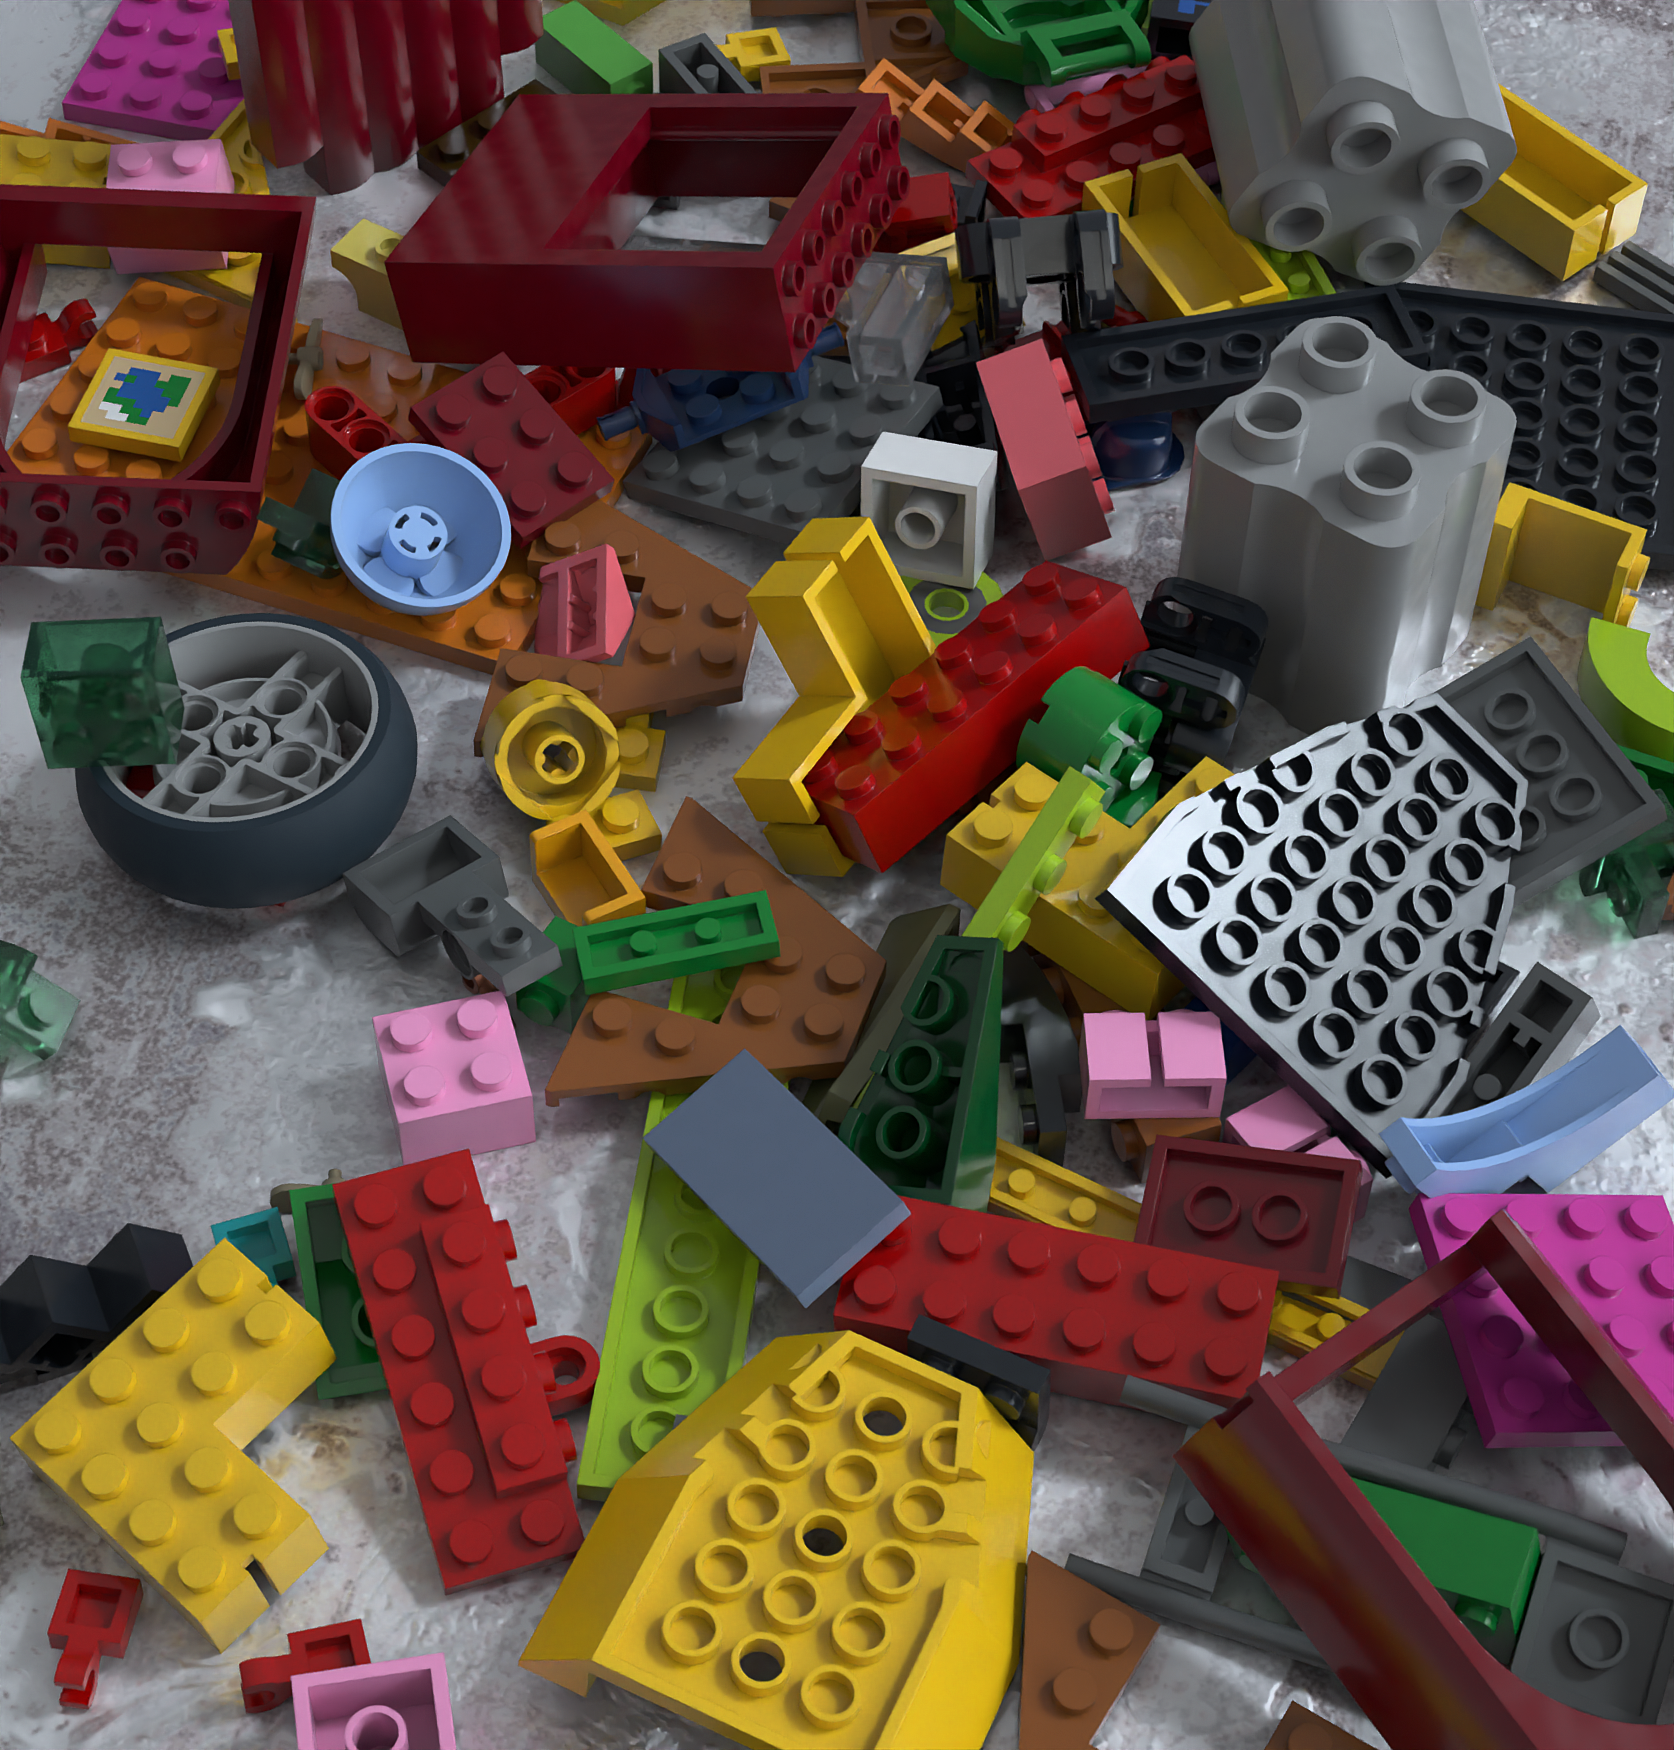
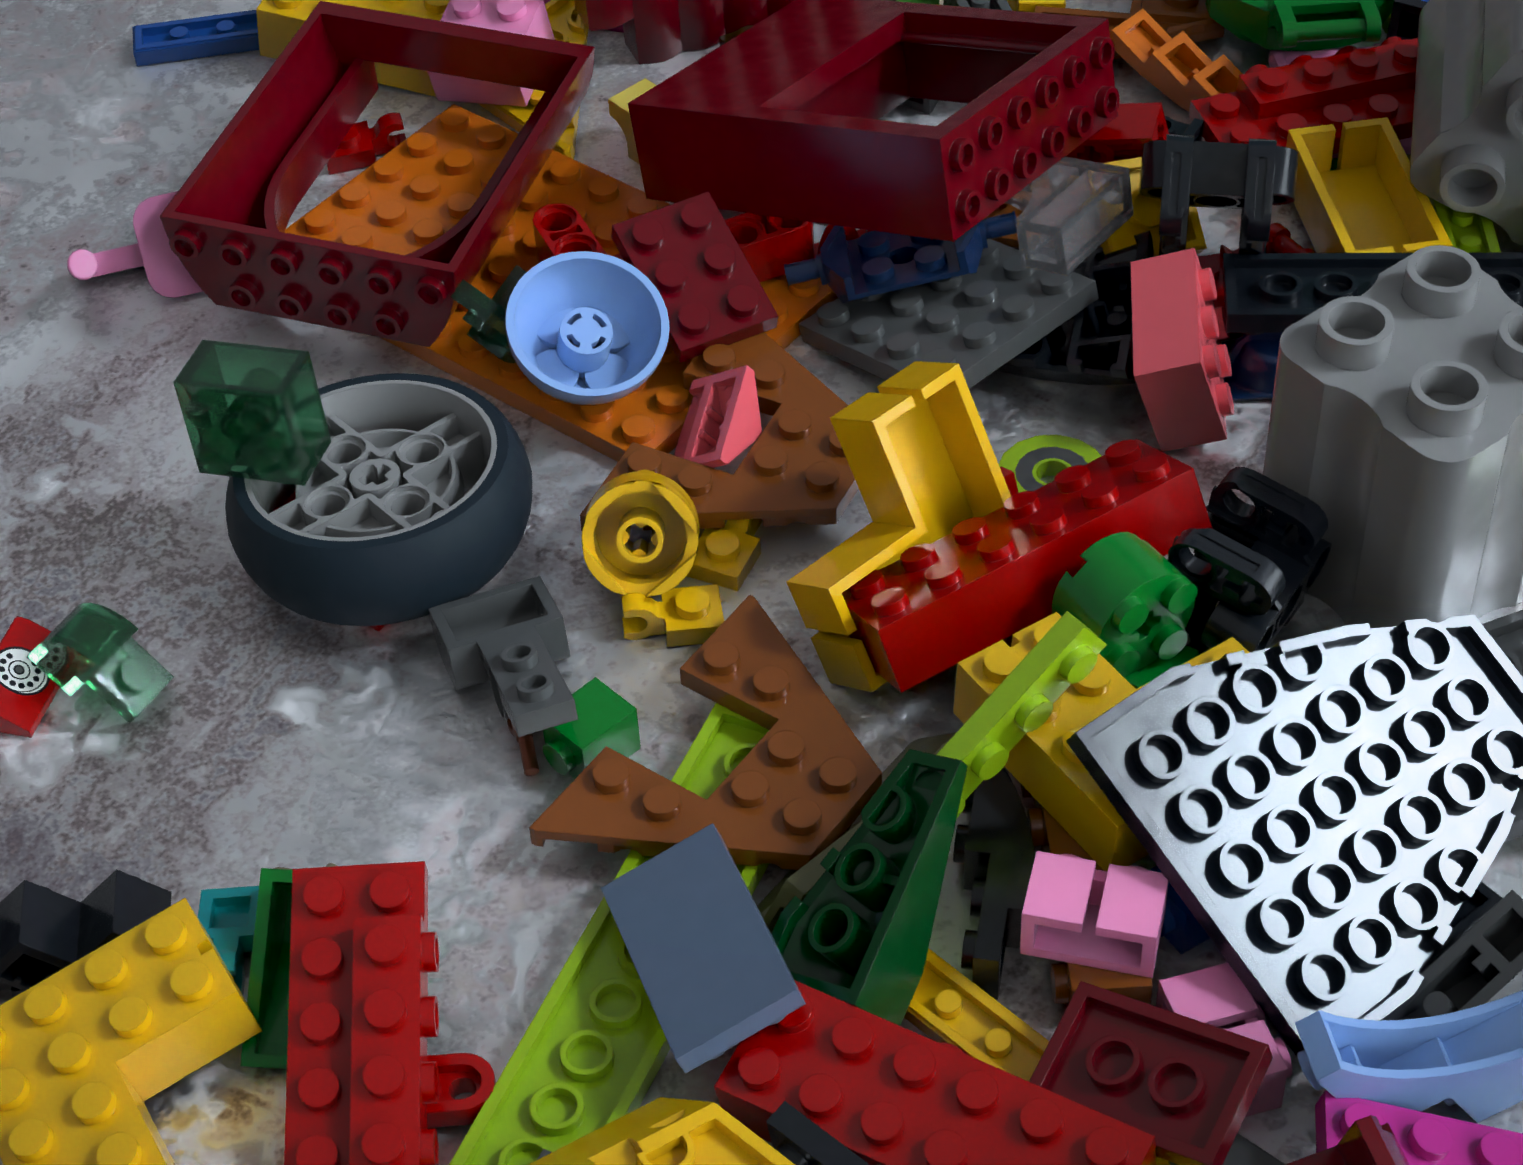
camera: 20 degrees right, 5 degrees down
tile [67,348,220,462] -> none
dark tan piece [288,318,324,400] -> none
bright pink brick [372,991,536,1166] -> none
light orange panel [529,809,646,927] -> none
green plate [572,890,781,995] -> none
white brick [860,432,997,589] -> none

